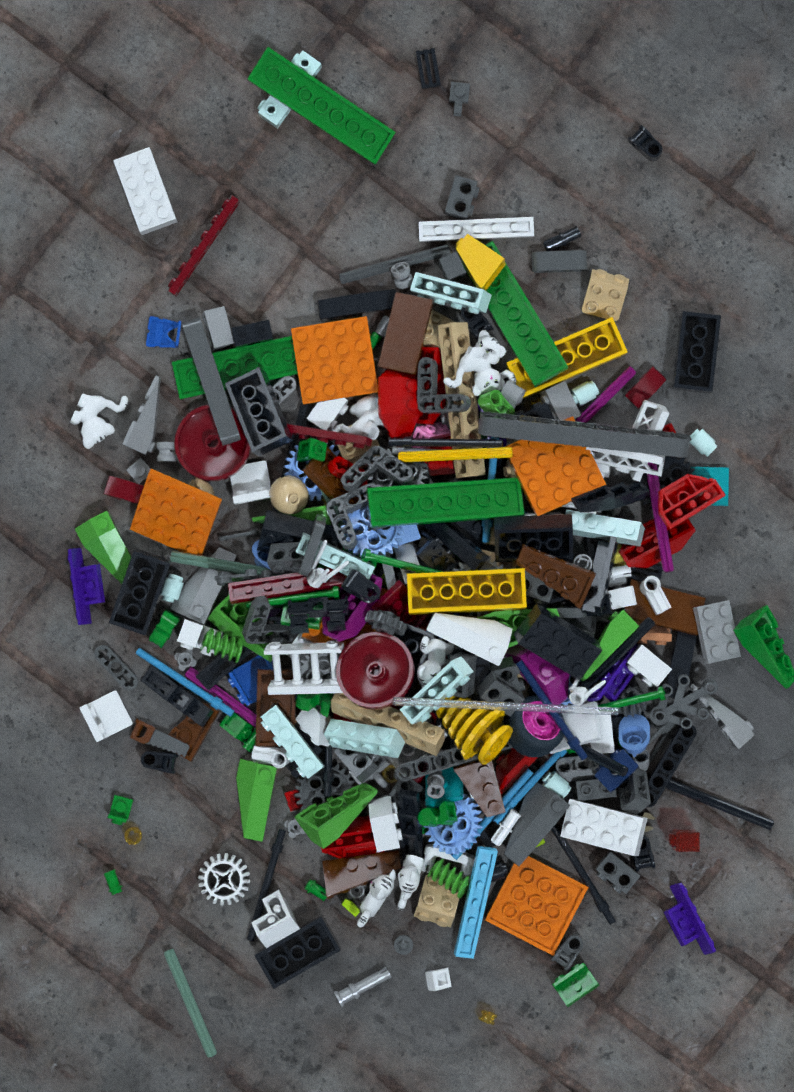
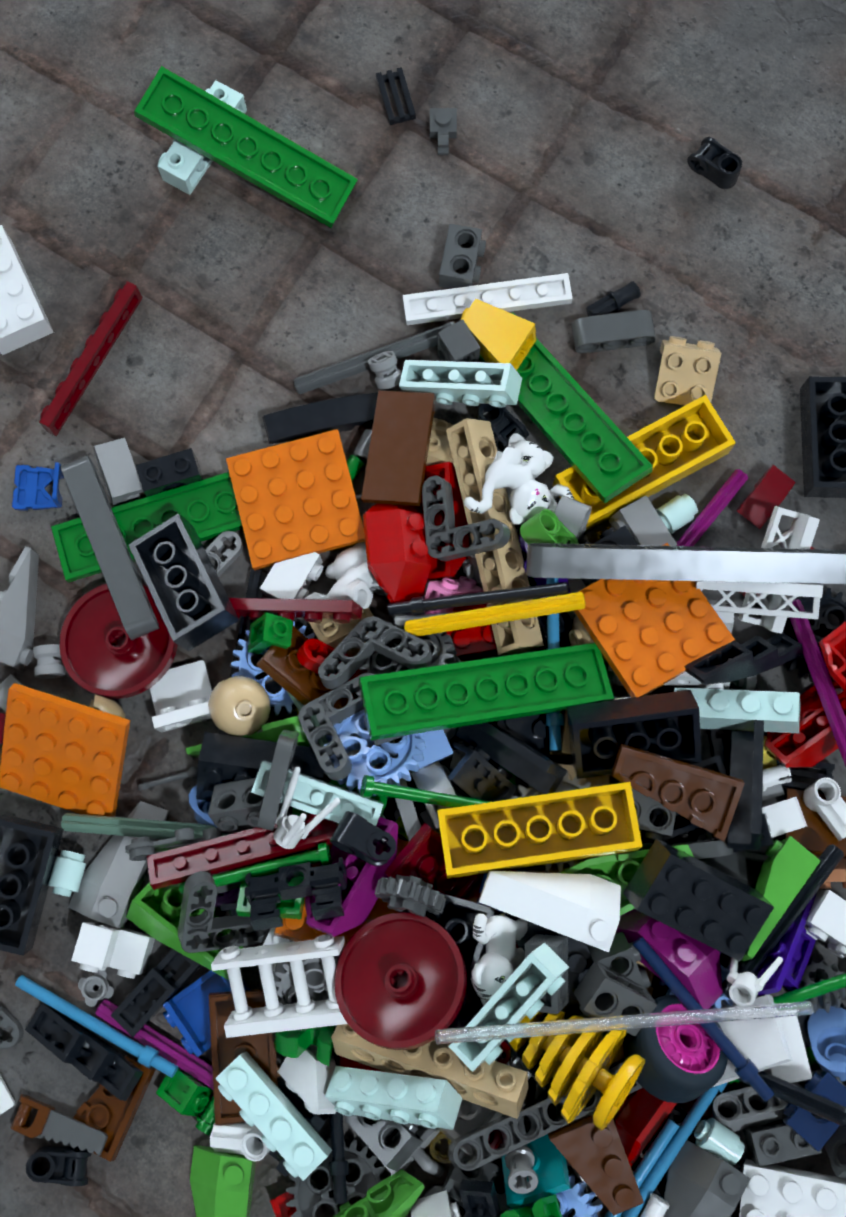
camera: 10 degrees left, 10 degrees down
green leg [149,610,182,649] -> none
bright green piece [200,628,243,663] -> none
light grey wheel [572,554,593,570] -> none

